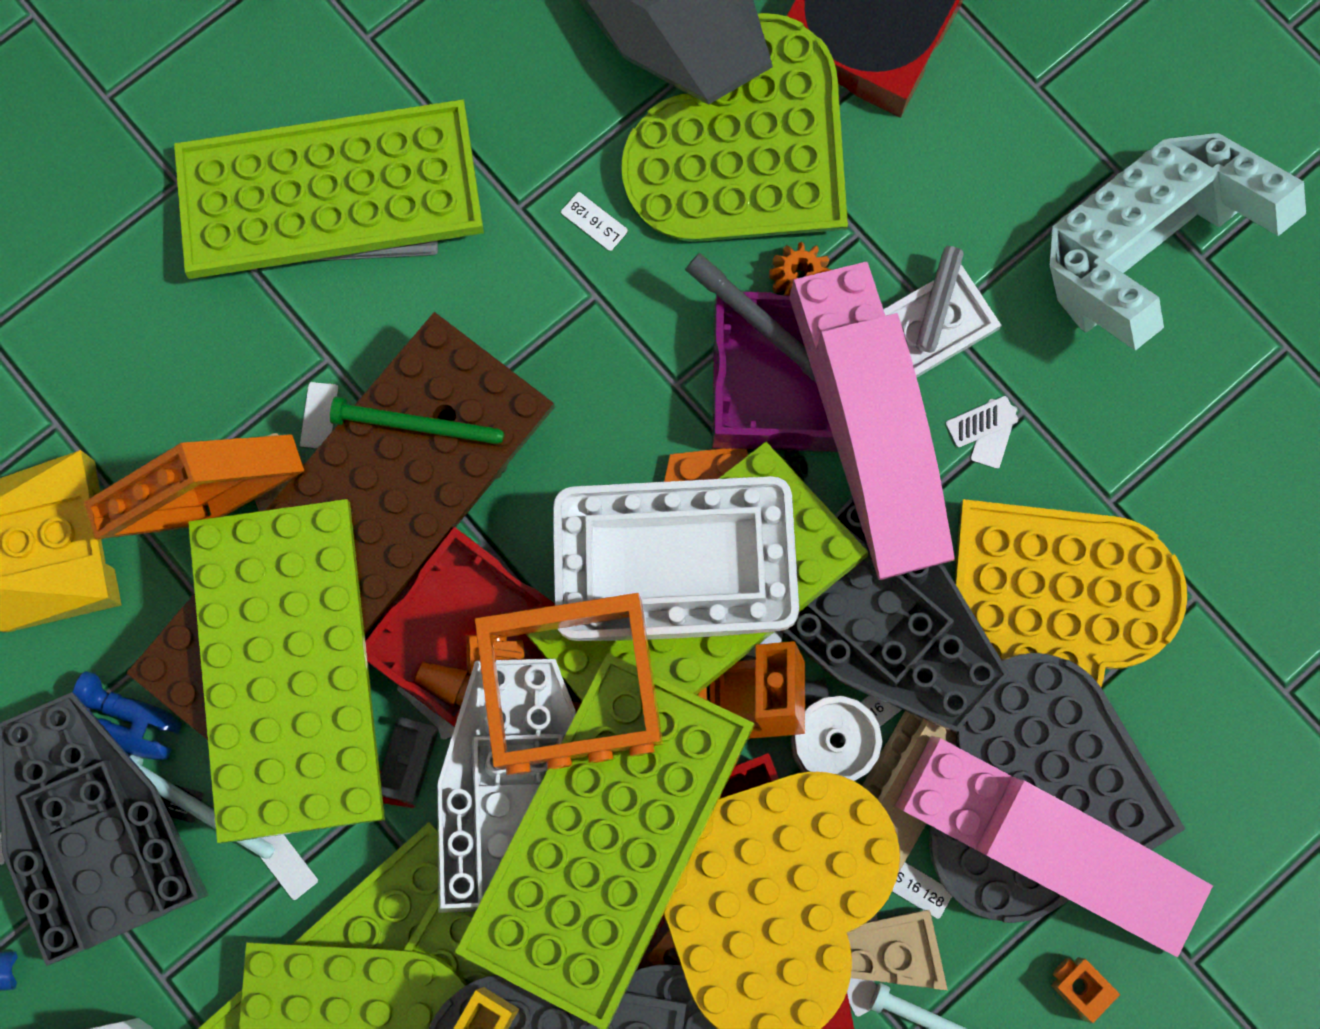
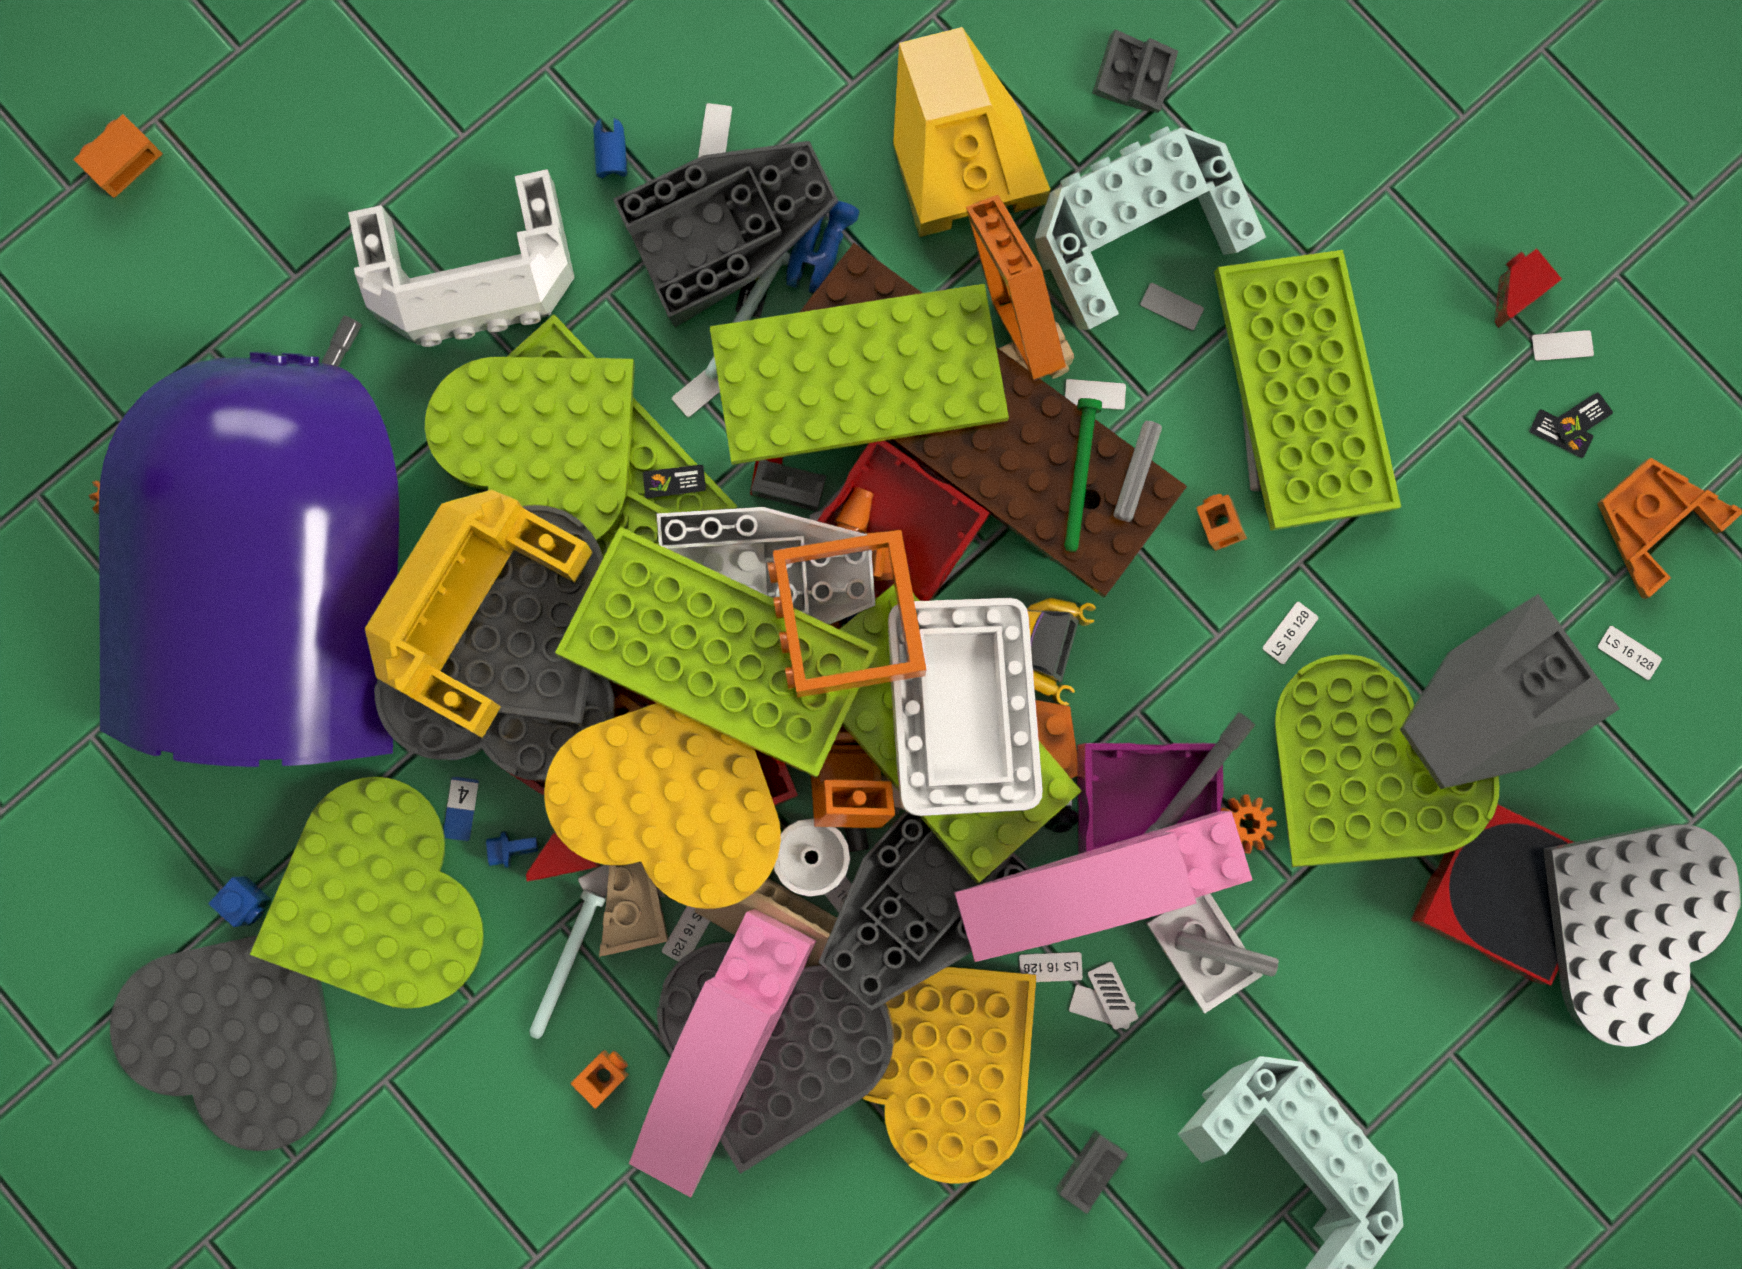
camera: 85 degrees right, 5 degrees up
none -> black sticker [643,465,706,498]
none -> white sticker [1019,952,1083,982]
none -> torso [1027,598,1096,706]
none -> light aqua wedge [1035,126,1266,330]
none -> dark grey hinge [1056,1130,1128,1214]
none -> light grey axle [1114,421,1162,522]
none -> light grey sticker [1140,283,1204,330]
none -> orange brick [1196,494,1247,551]

